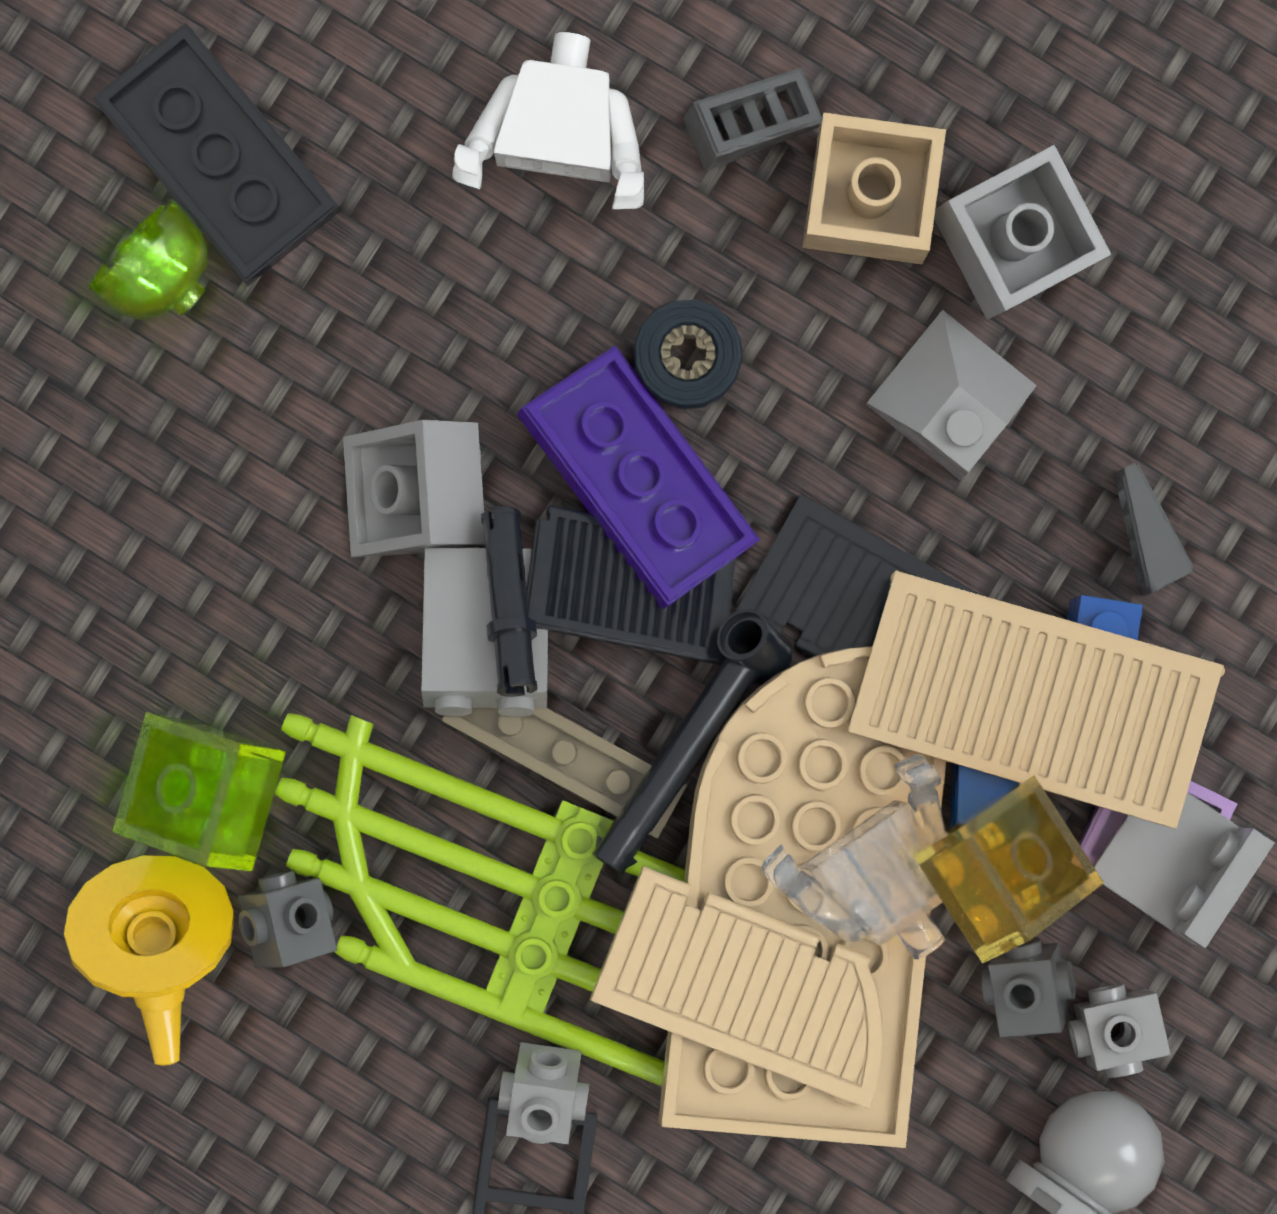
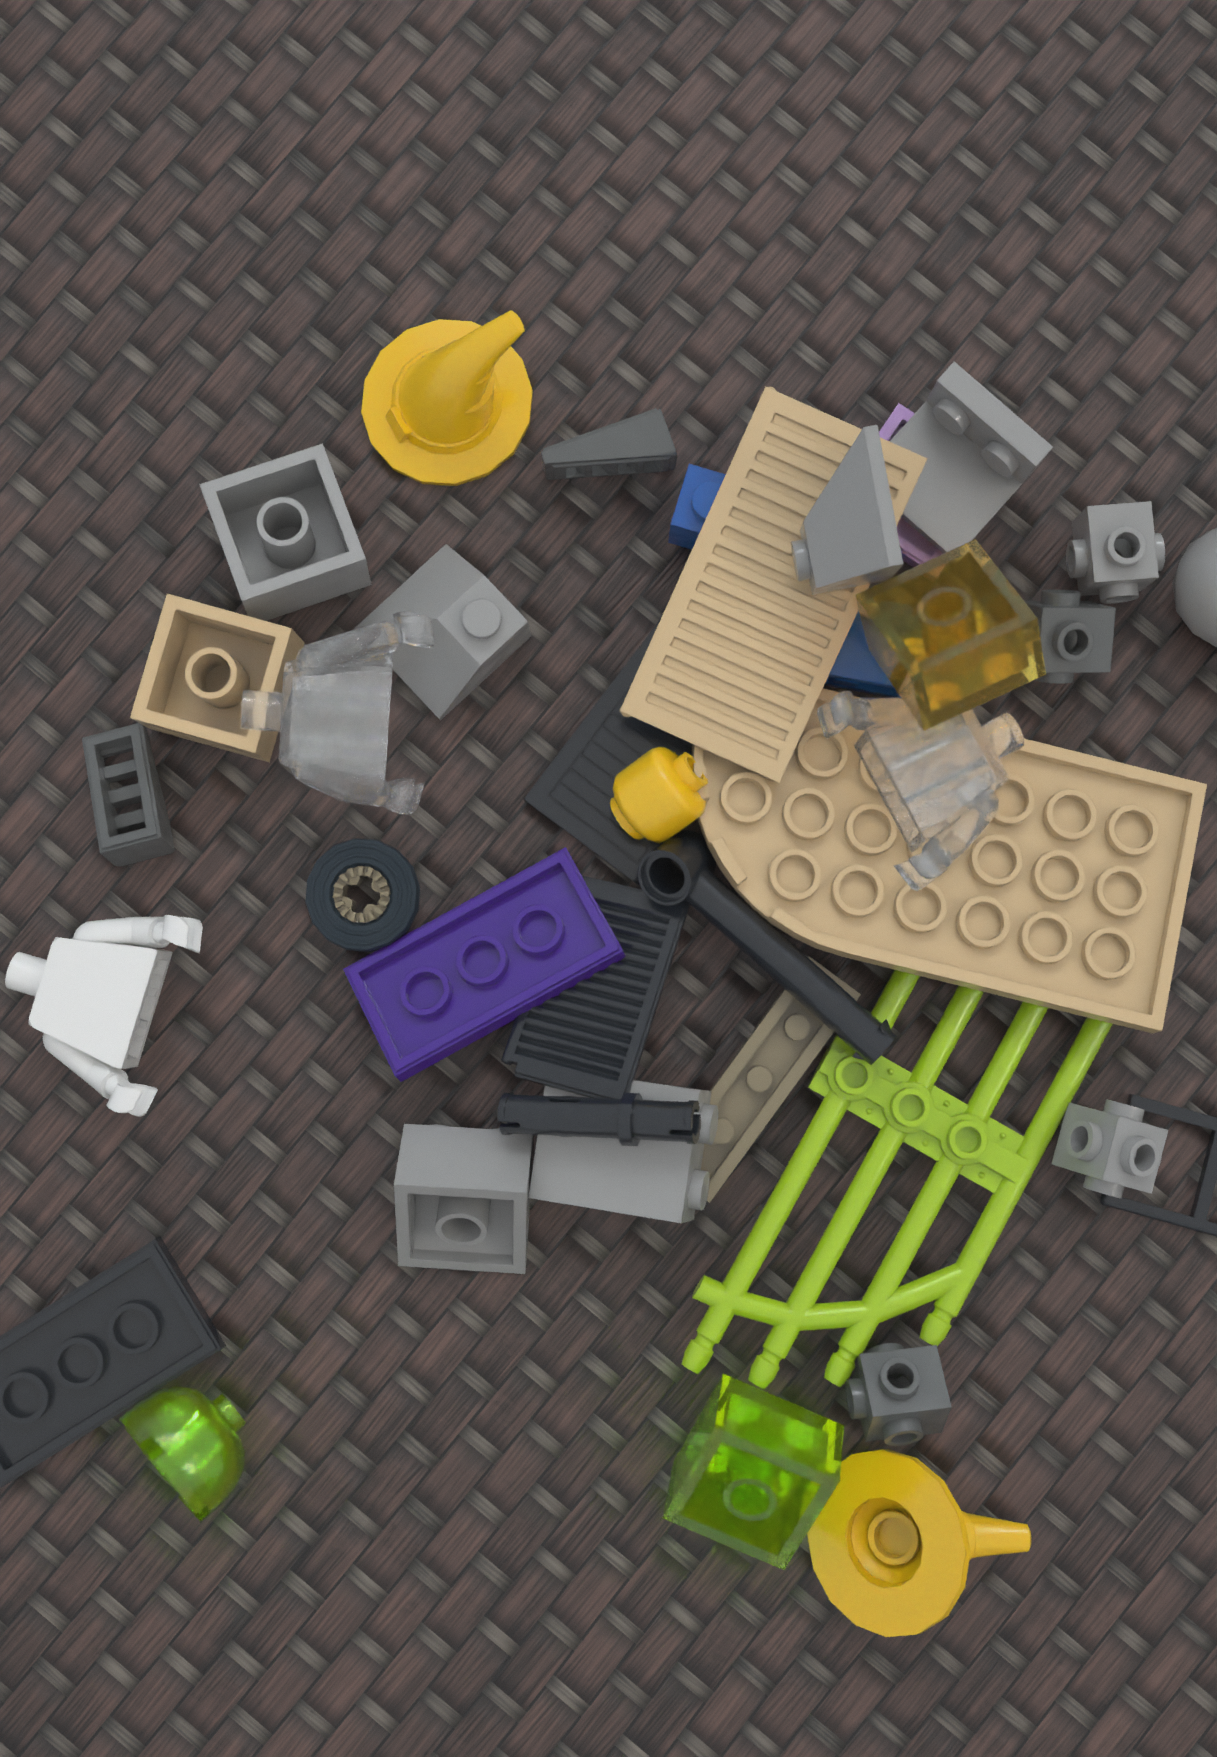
camera: 75 degrees left, 0 degrees up
tan piece [590,866,883,1109] -> none
none -> clear torso [241,611,434,815]
none -> yellow piece [361,310,533,486]
none -> yellow head [610,747,708,843]
none -> light grey slope [791,425,903,595]

